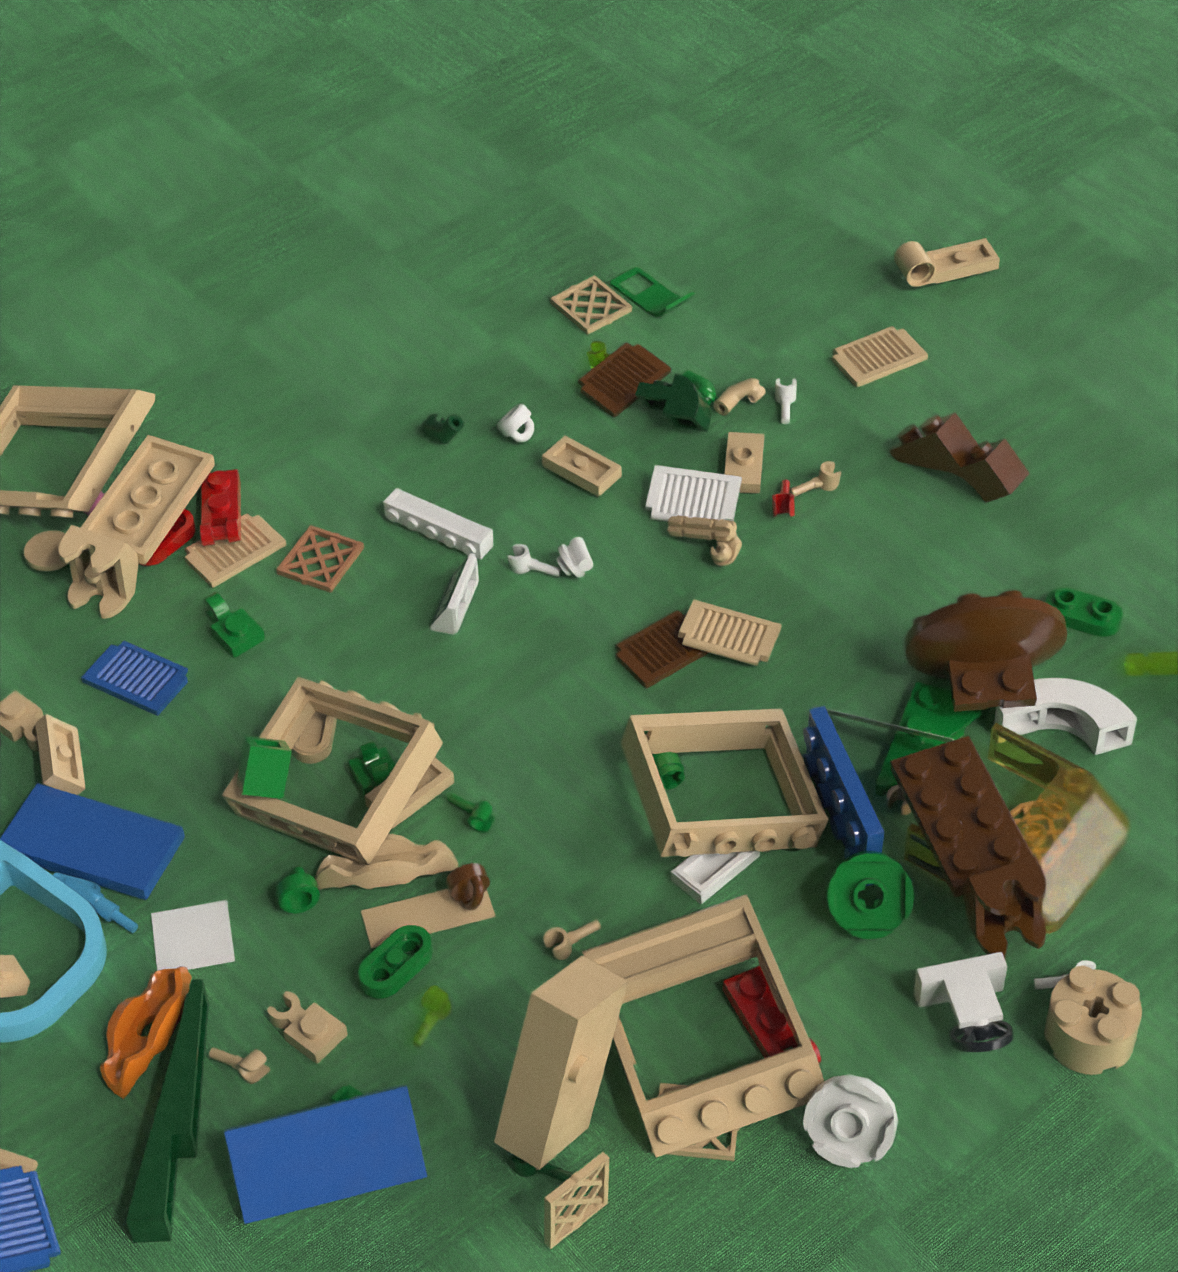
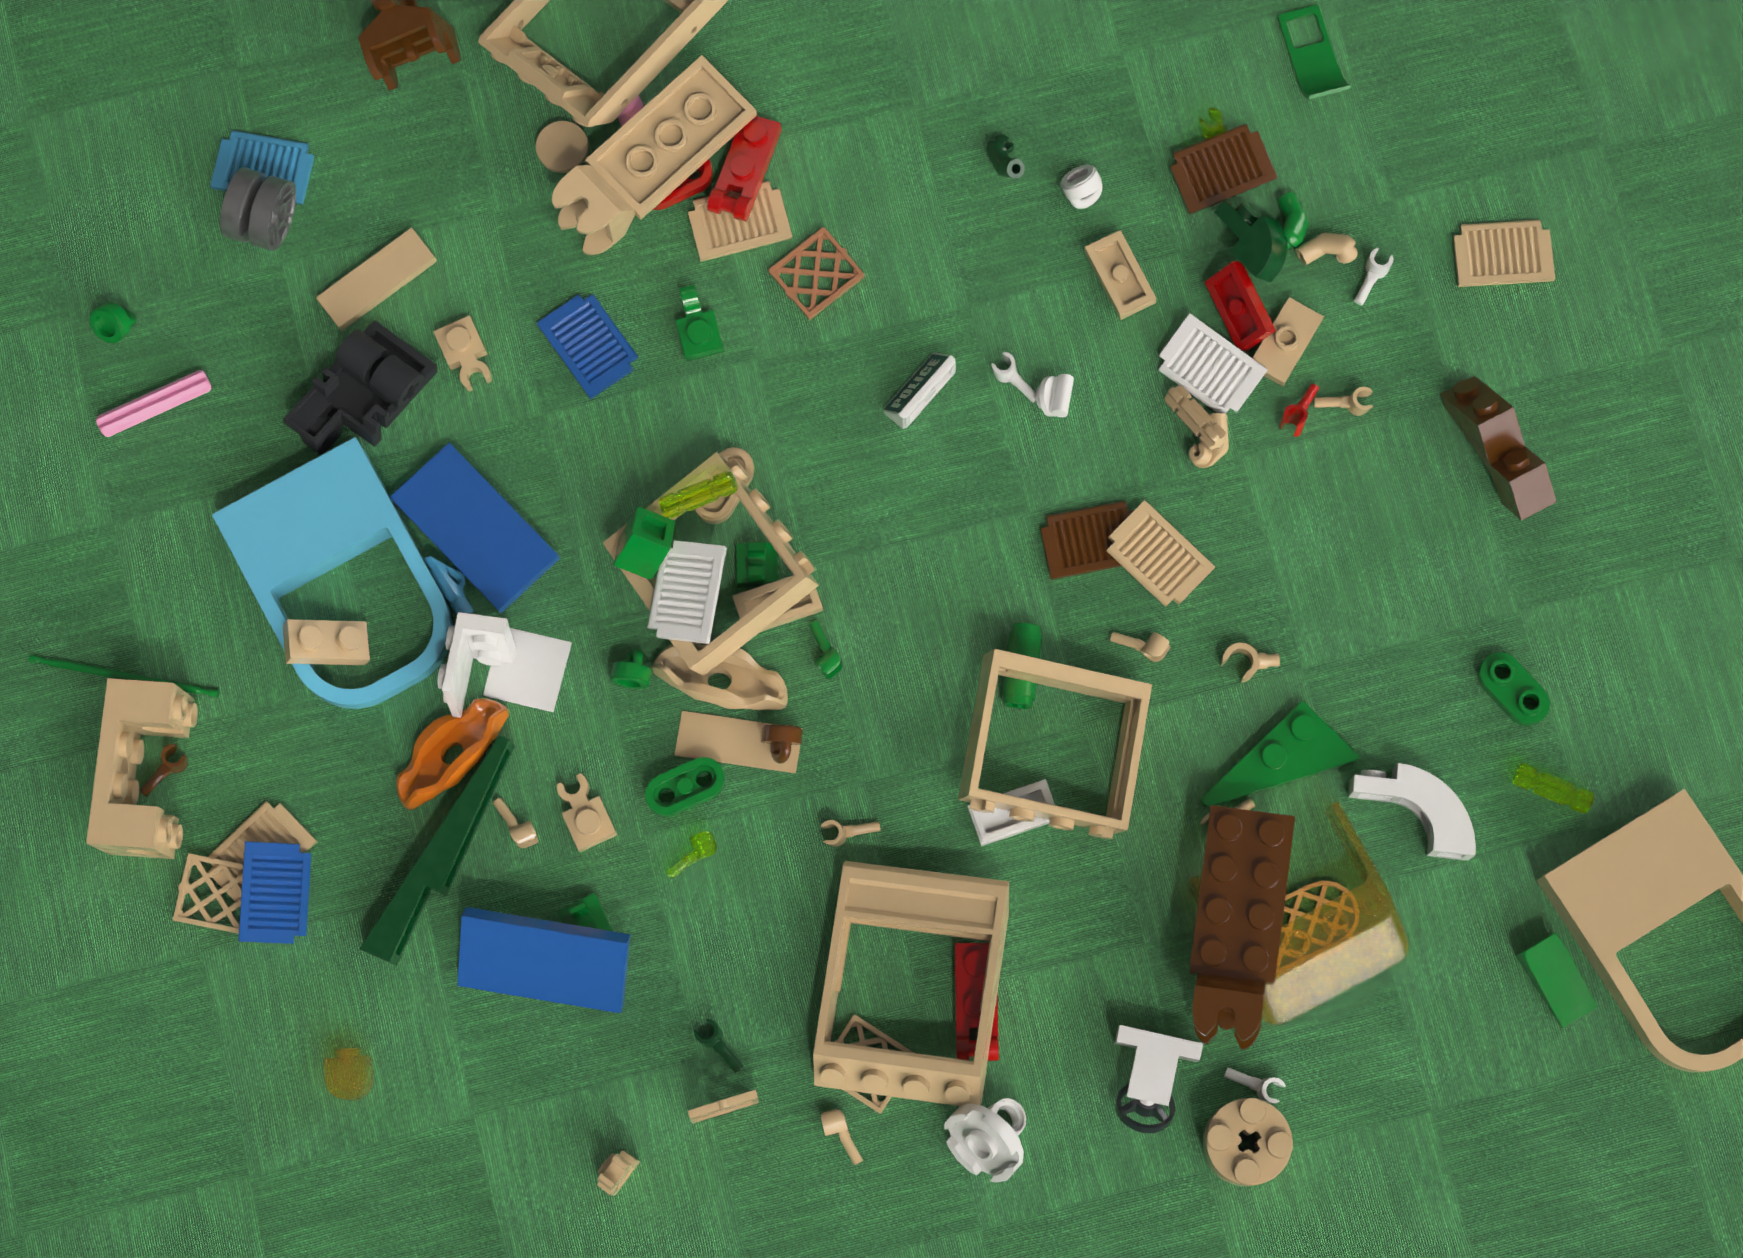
camera: 30 degrees right, 30 degrees up
tan plate [36,714,86,795] -> none
white piece [383,488,494,560] -> none
tan brick [494,956,628,1170] -> none
tan window [550,275,632,335] -> none
blue piece [802,706,884,886] -> none
sticker [813,706,954,742] -> none
green plate [826,851,914,939] -> none
tan plate [894,238,1000,287] -> none
reddish brown bracket [904,590,1067,712] -> none
none -> white bracket [437,612,516,718]
none -> white window [647,540,727,644]
none -> clear neon green axle [659,471,738,518]
none -> tan hand [821,1109,863,1165]
none -> tan hand [1110,632,1170,662]
none -> red plate [1205,261,1276,351]
none -> tan piece [1221,643,1280,683]

